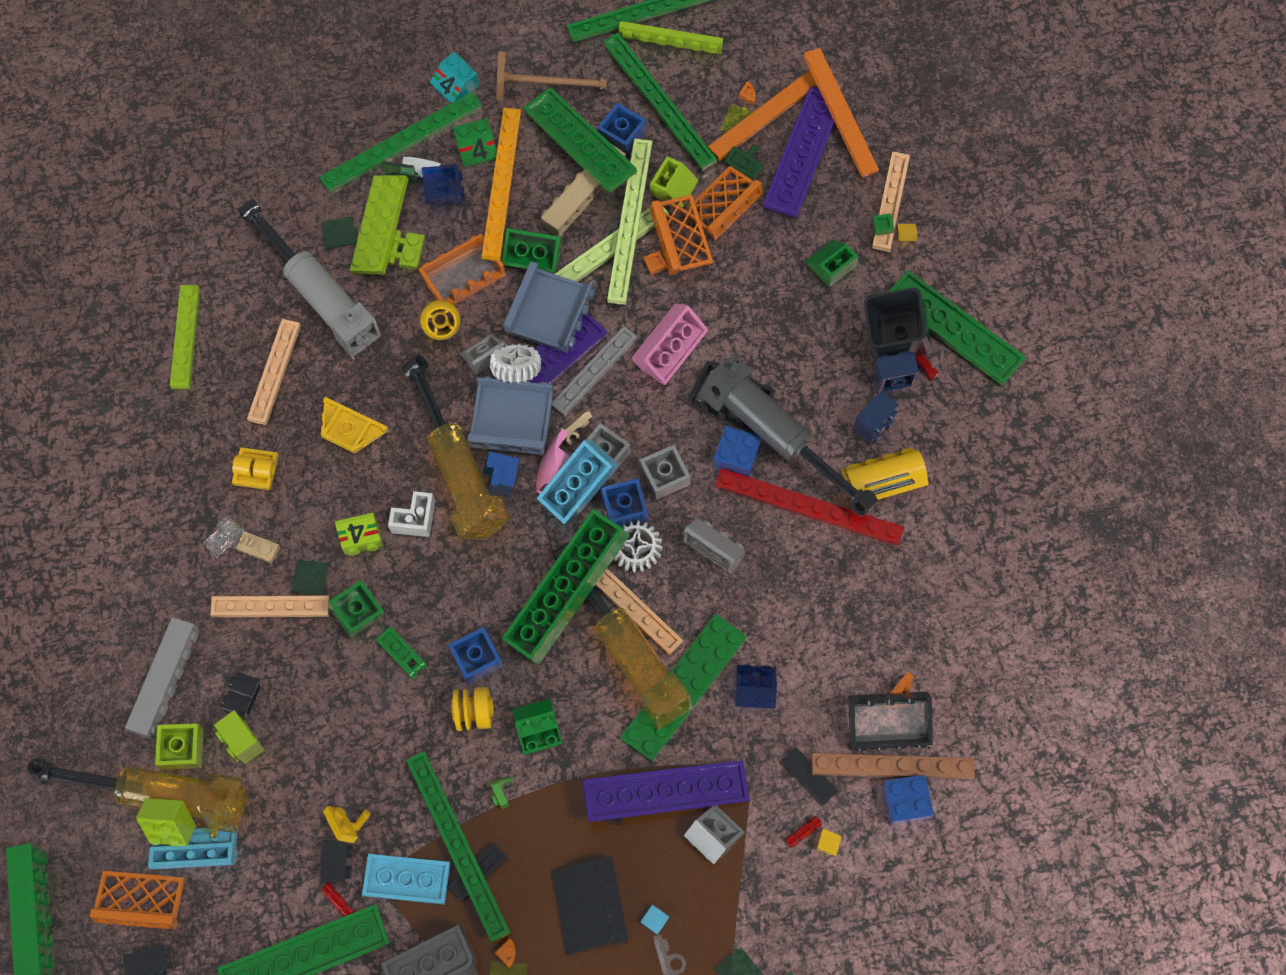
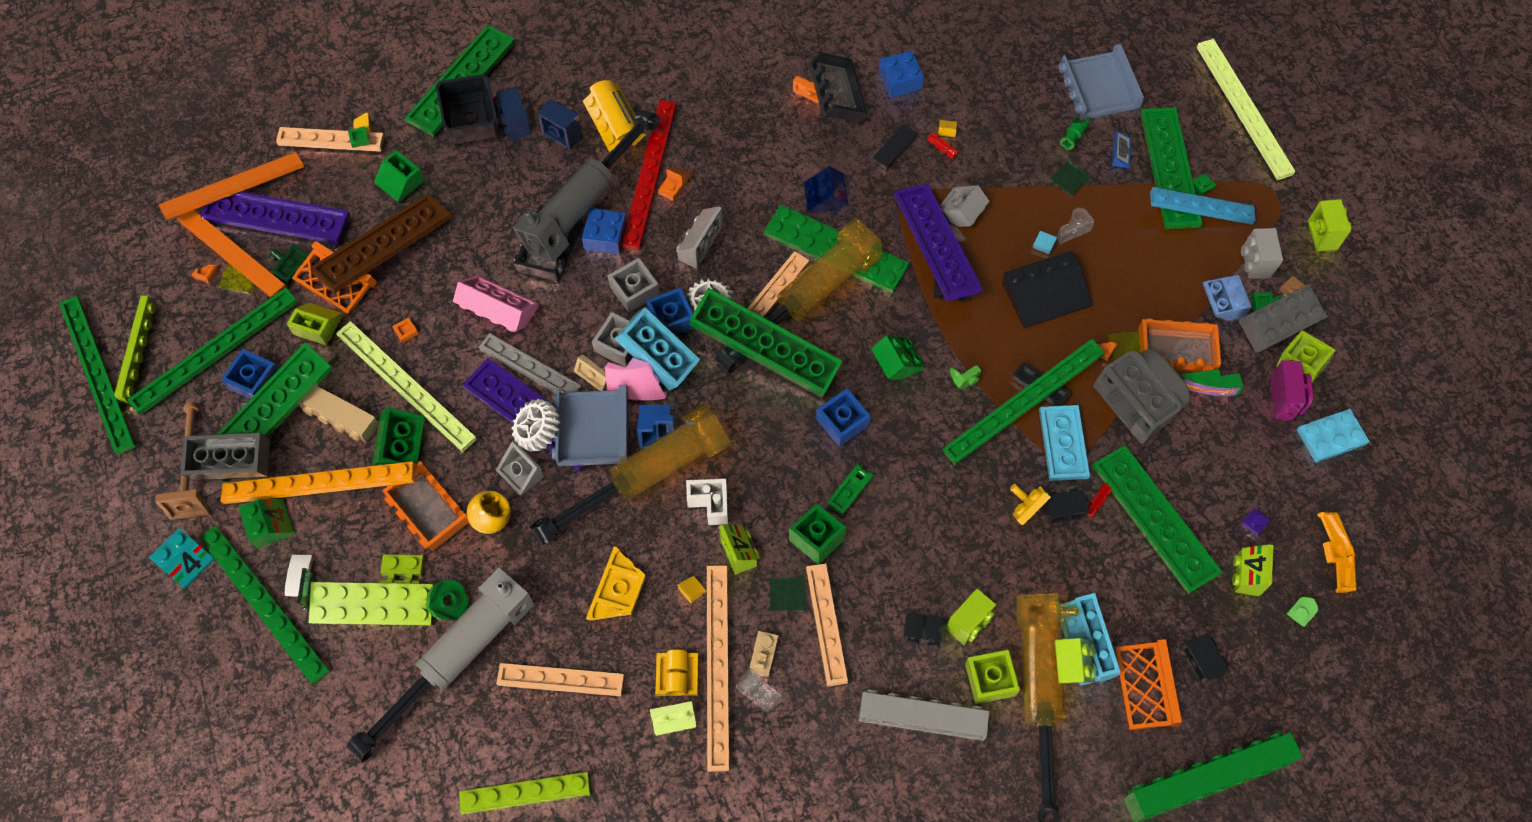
camera: 100 degrees left, 5 degrees down
clear green piece [321,216,357,250] -> none
clear blue plate [421,164,465,204] -> none
yellow wheel [451,686,494,732] -> none
sand blue panel [504,262,596,353] -> none
yellowish green plate [607,139,652,305] -> none
orange fence [649,195,713,276] -> none
nougat plate [812,753,975,780] -> none
none -> dark grey brick [180,433,270,480]
none -> reddish brown plate [310,194,452,294]
none -> green plate [426,580,468,621]
none -> yellowish green bracket [650,701,696,736]
none -> orange slope [658,166,692,201]
none -> yellow slope [677,576,706,604]
none -> light nougat plate [707,566,729,772]

